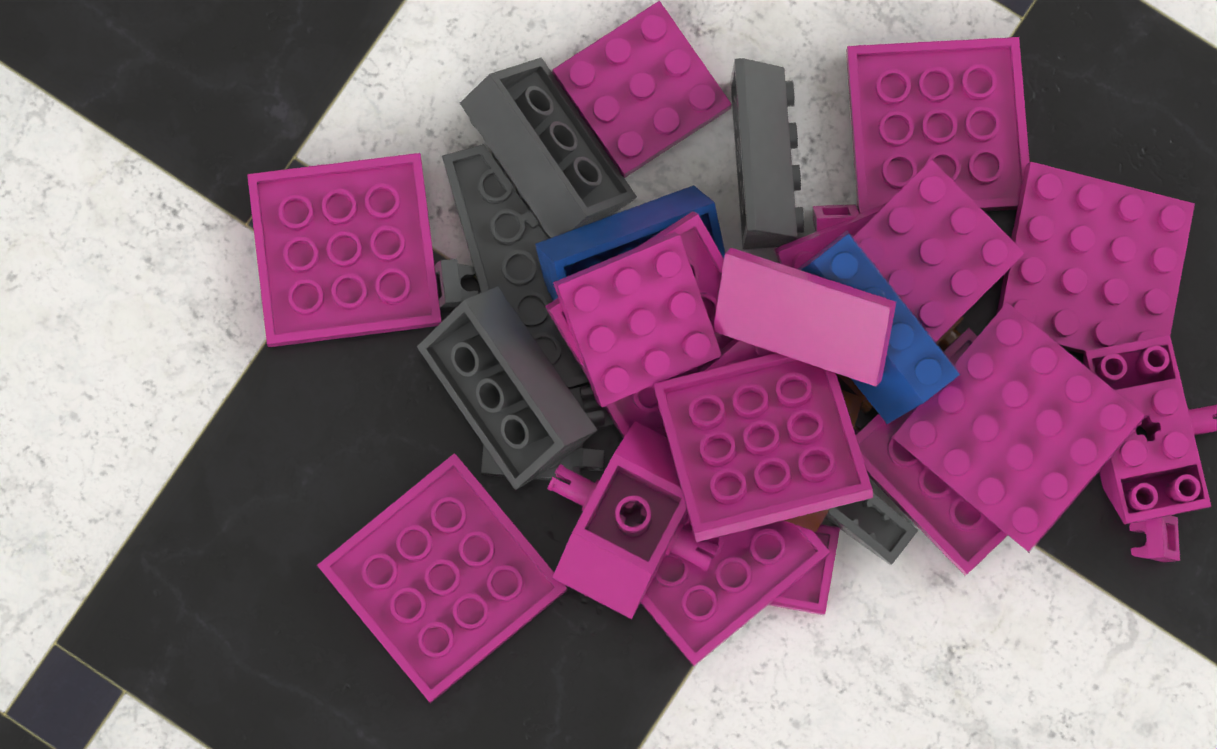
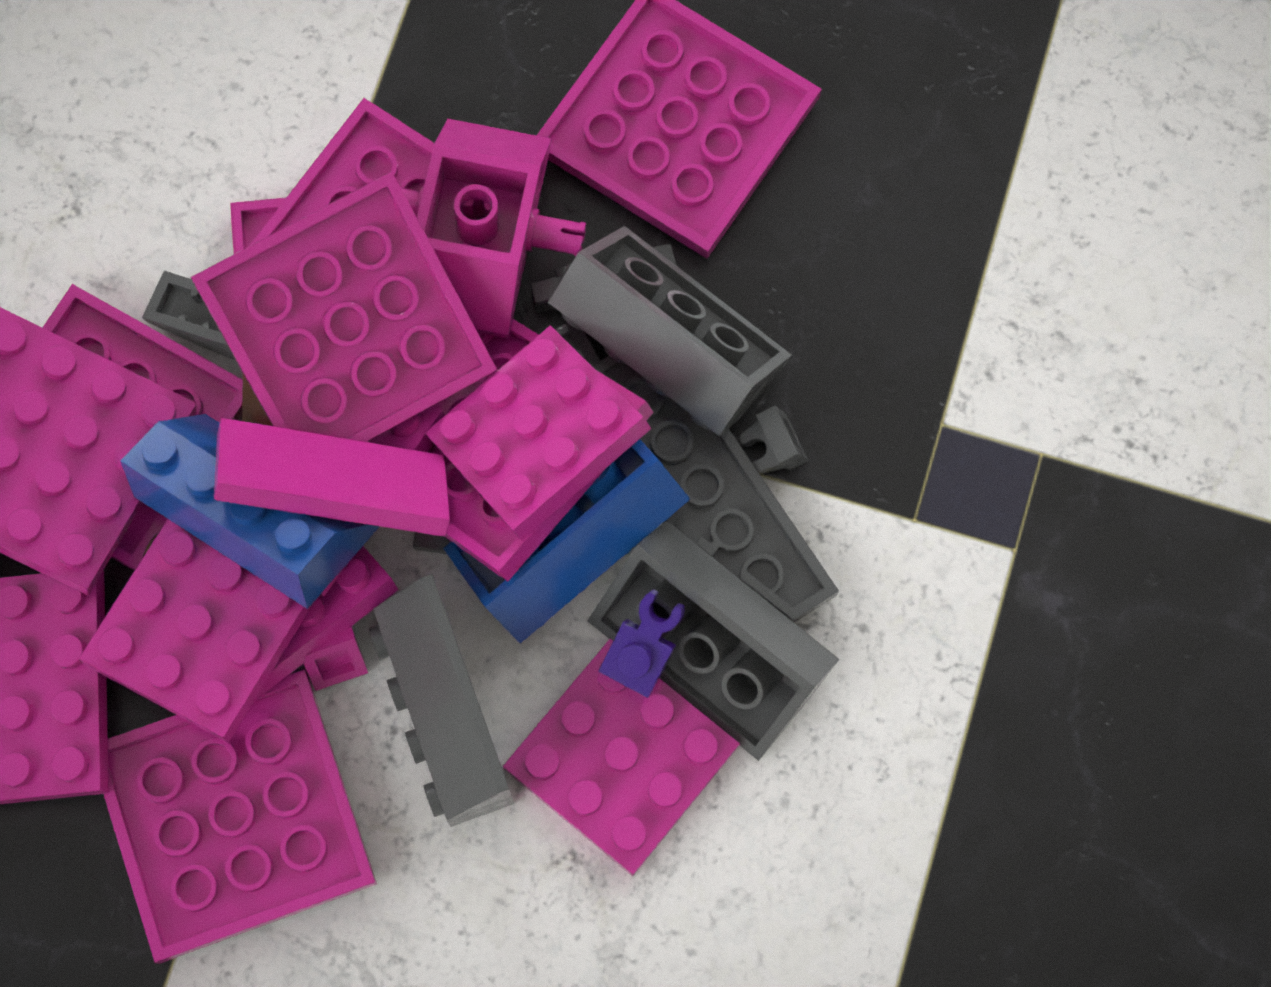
camera: 165 degrees right, 5 degrees down
dark pink plate [247,153,442,347] -> none
none -> dark purple plate [598,589,685,698]

